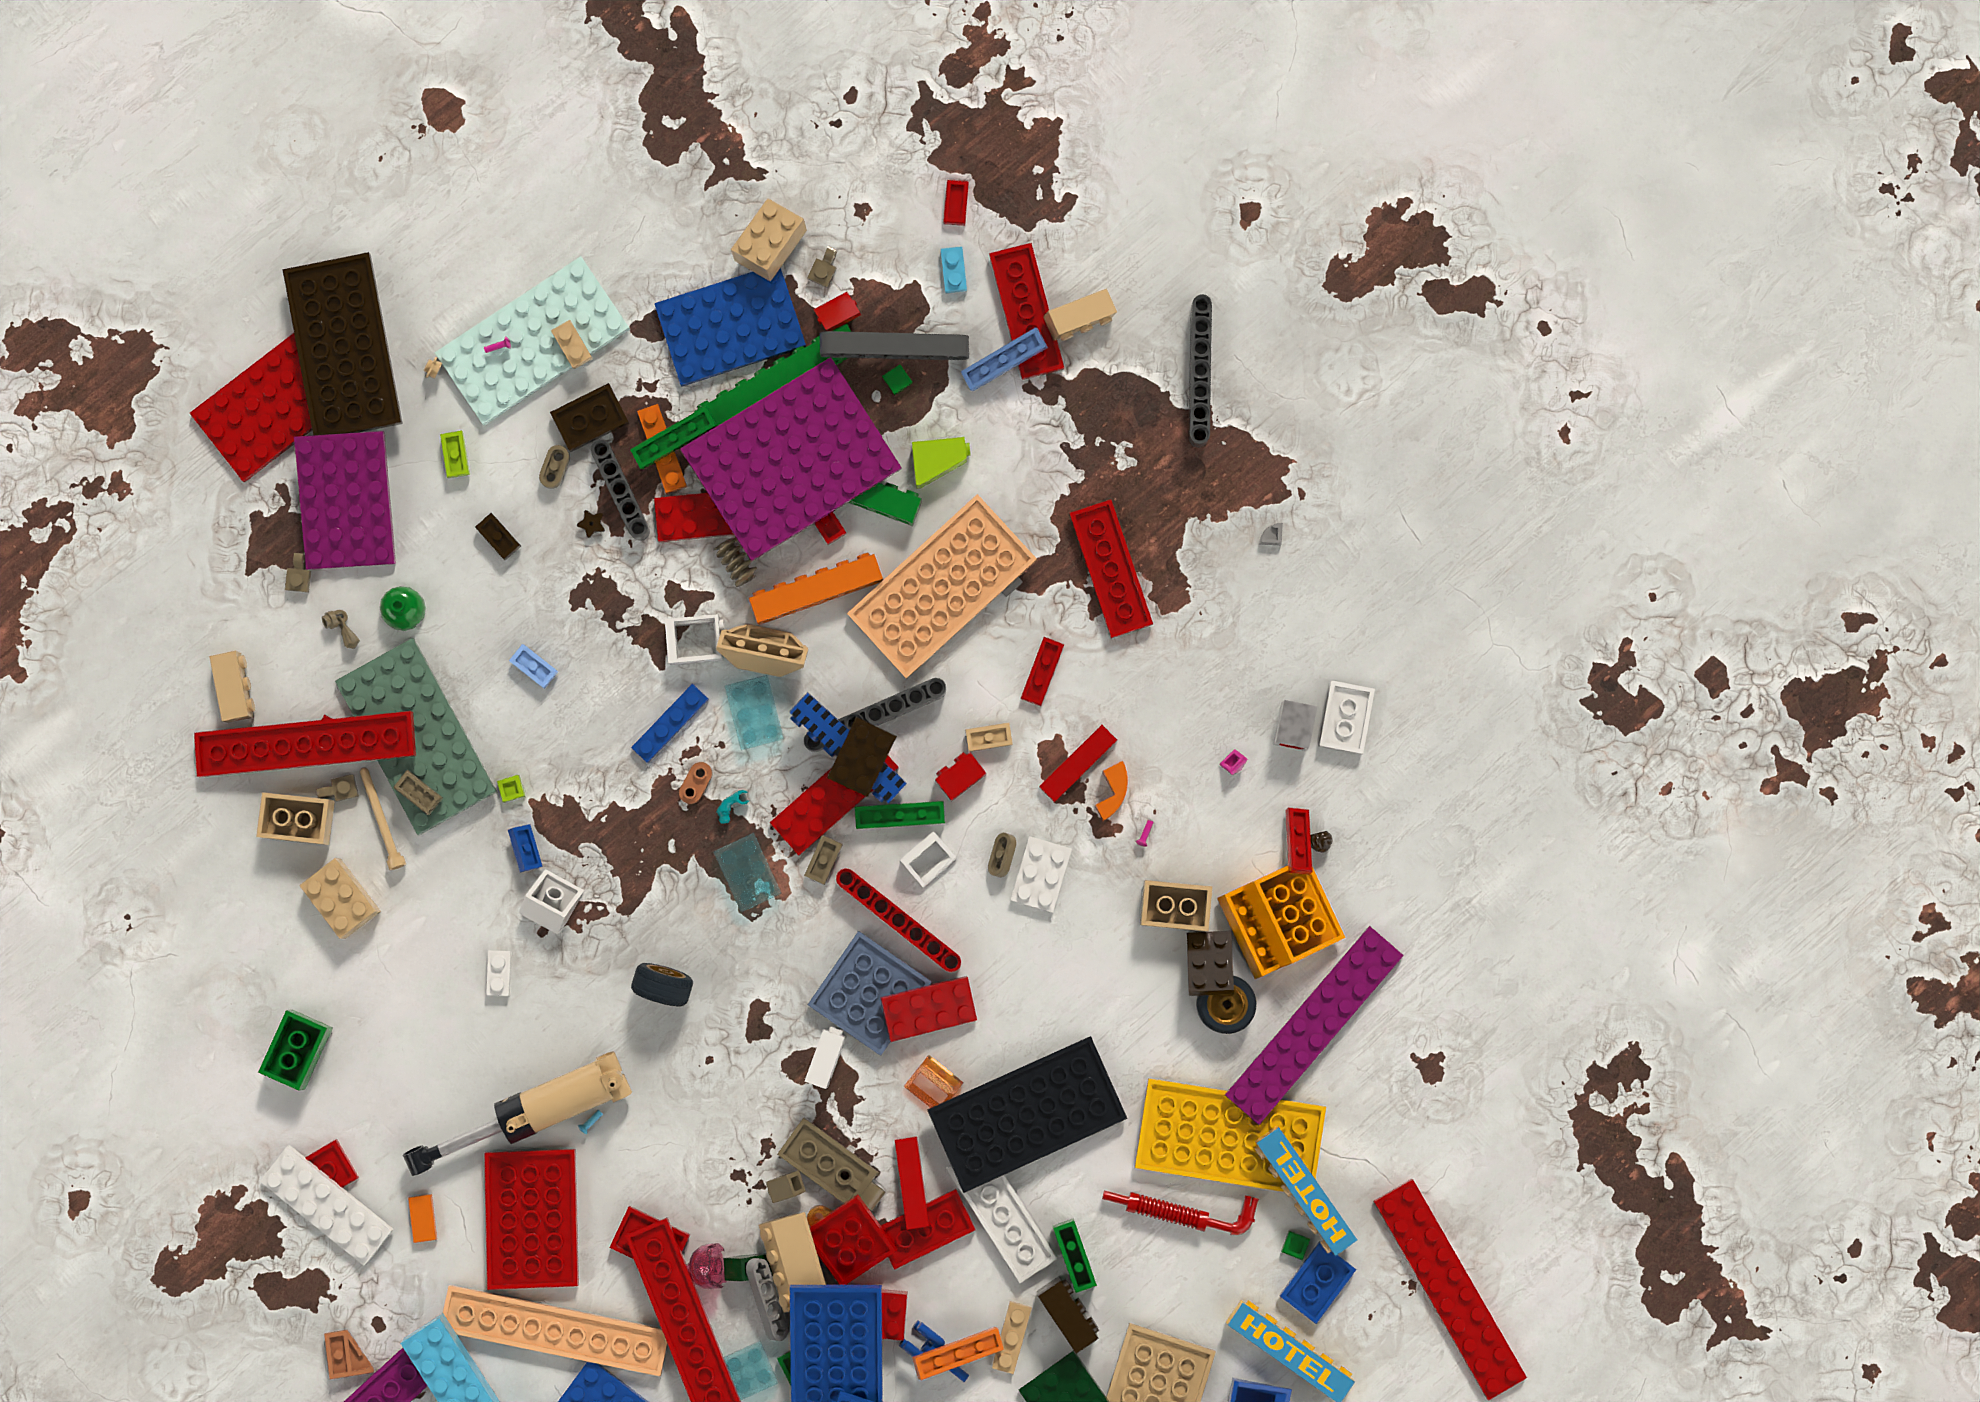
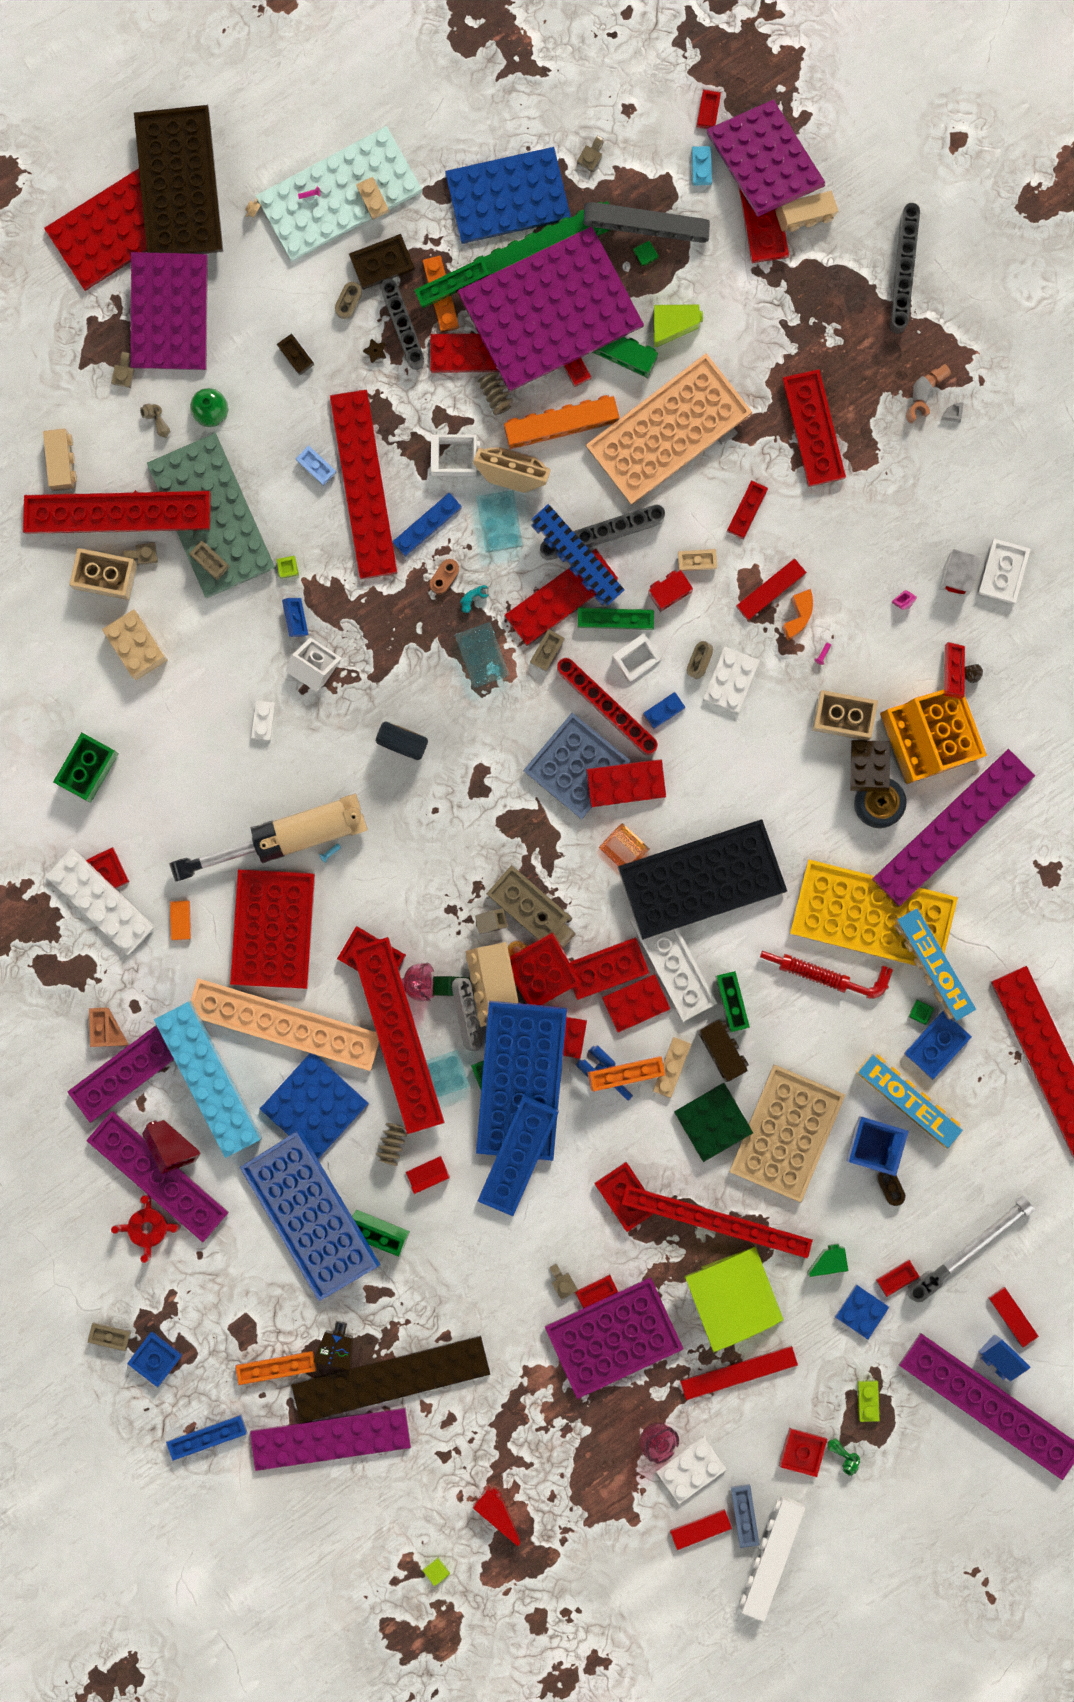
camera: 10 degrees right, 0 degrees up
tan piece [360,768,406,870] -> none
lime plate [440,430,470,479] -> none
tan brick [731,198,807,282] -> none
white window [805,1026,847,1089] -> none
red piece [813,292,861,332] -> none
dark brown plate [827,717,897,797] -> none
red tile [895,1136,930,1230] -> none
medium blue plate [961,328,1048,391] -> none
none -> red plate [330,389,398,580]
none -> red plate [602,974,670,1032]
none -> blue plate [643,692,686,729]
none -> magenta plate [707,99,825,217]
none -> nougat piece [906,364,951,423]

